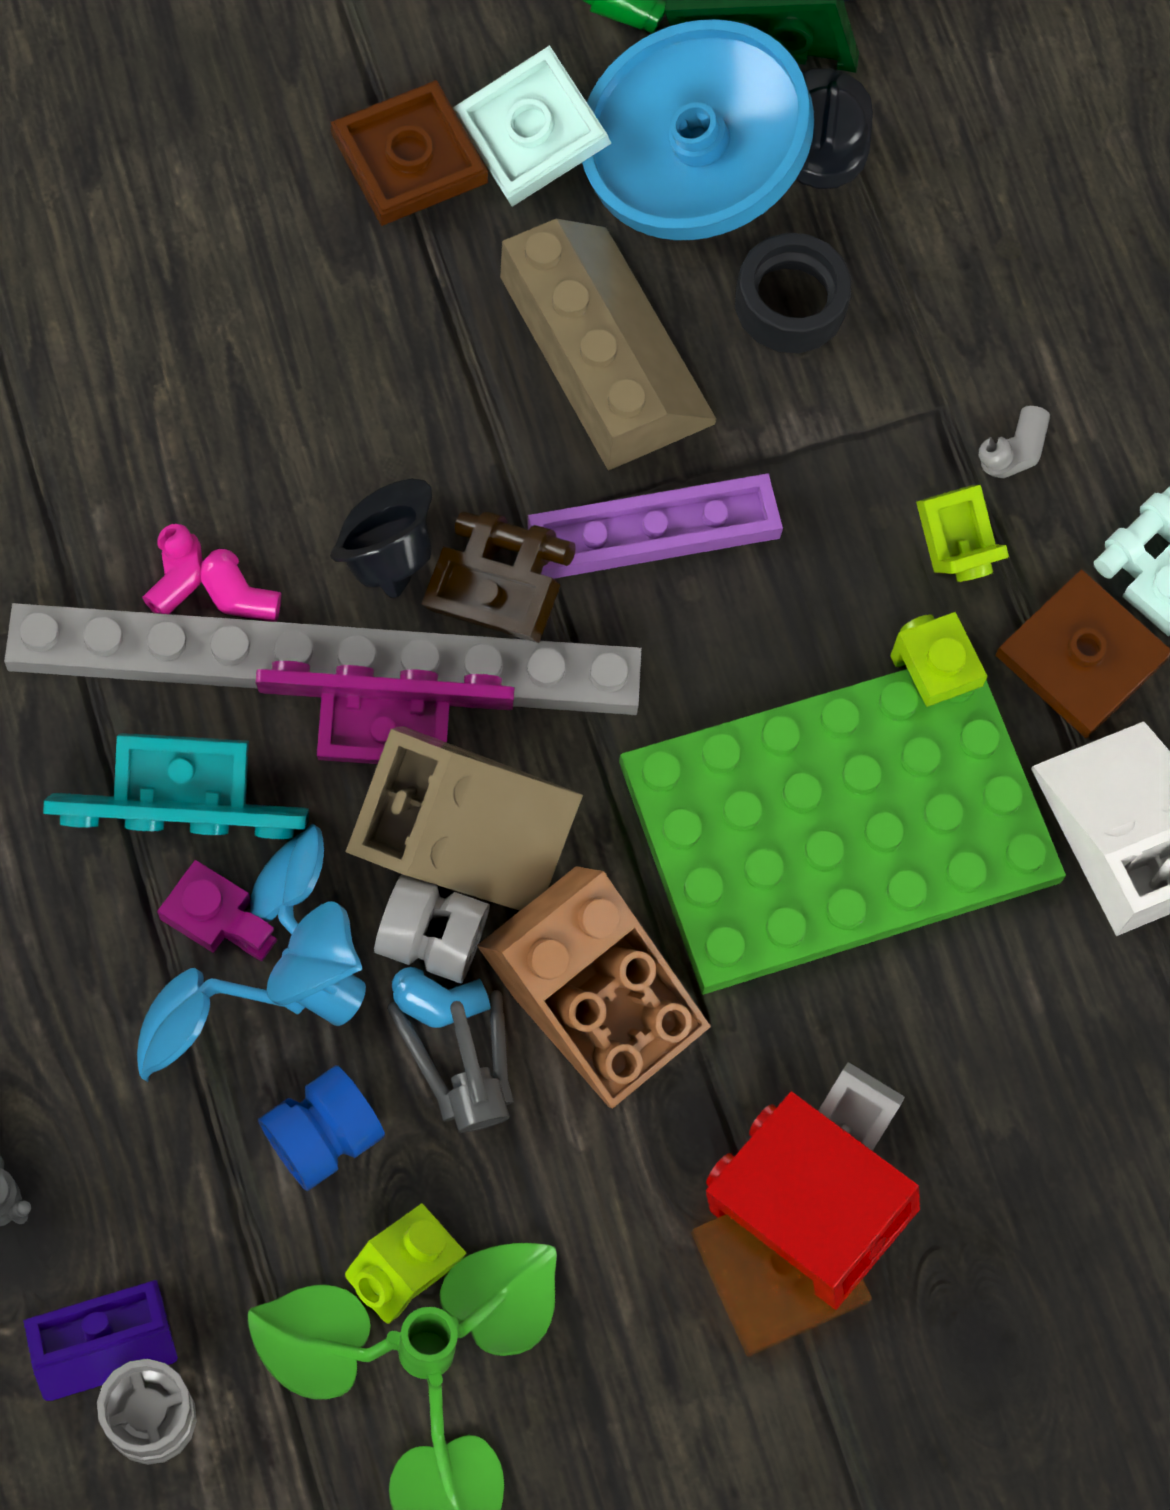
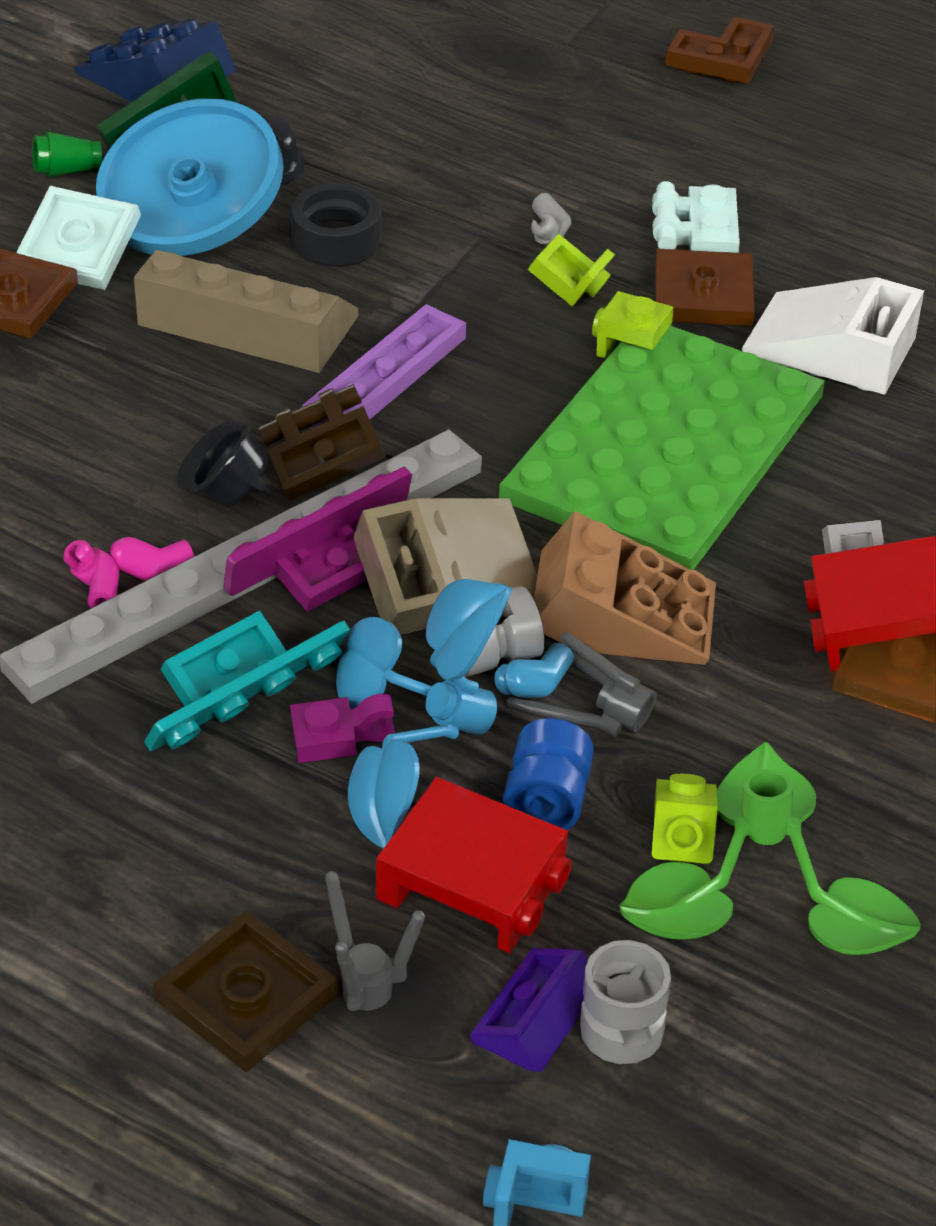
camera: 35 degrees left, 25 degrees down
none -> red panel [376,777,572,954]

